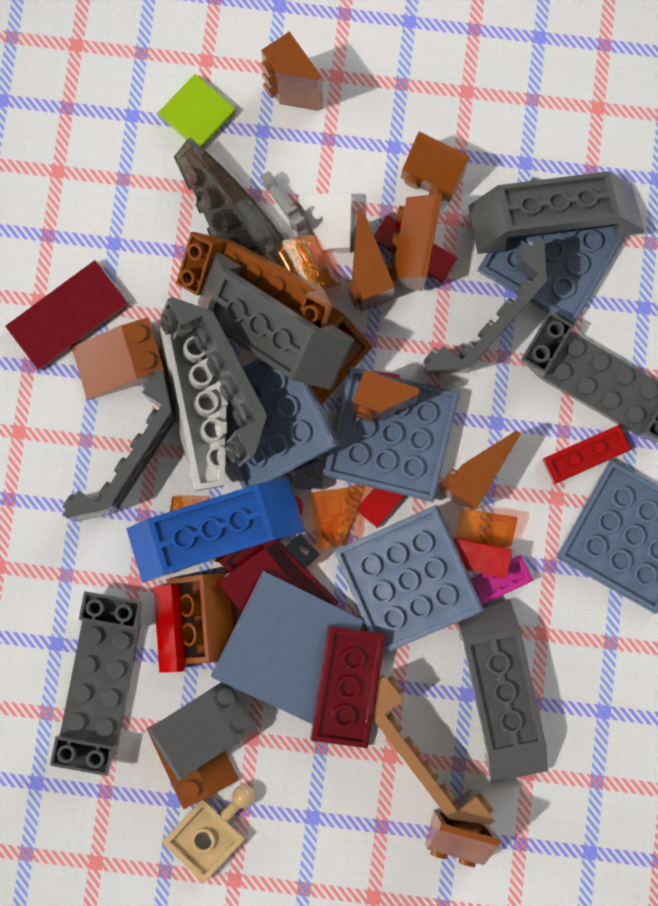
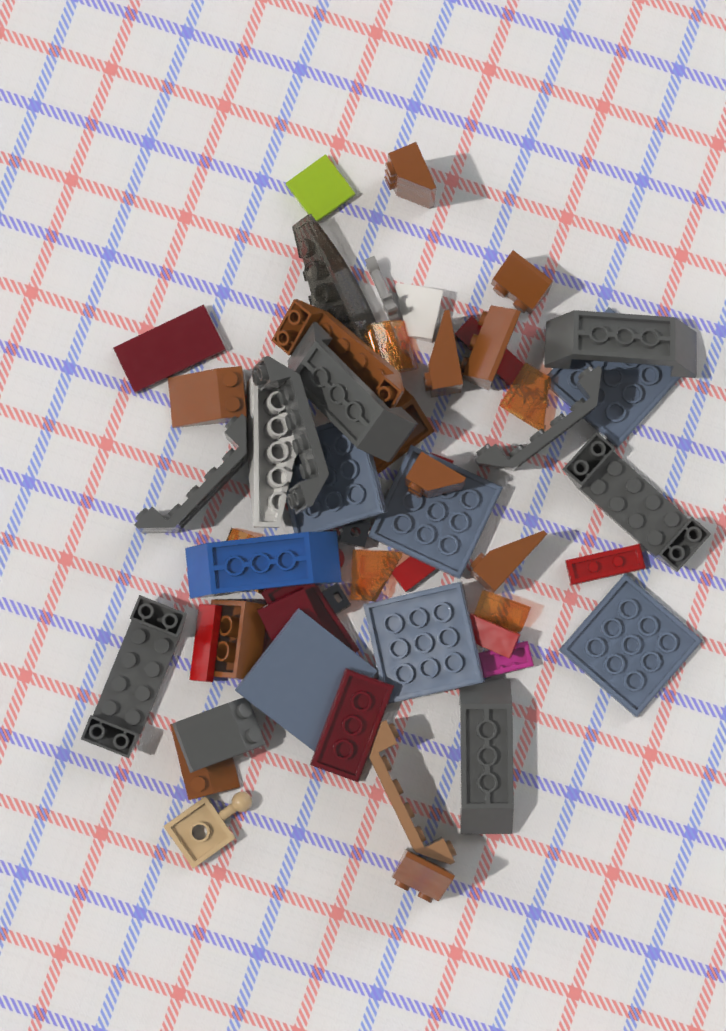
camera: 10 degrees right, 0 degrees up
none -> clear orange slope [499,362,552,431]

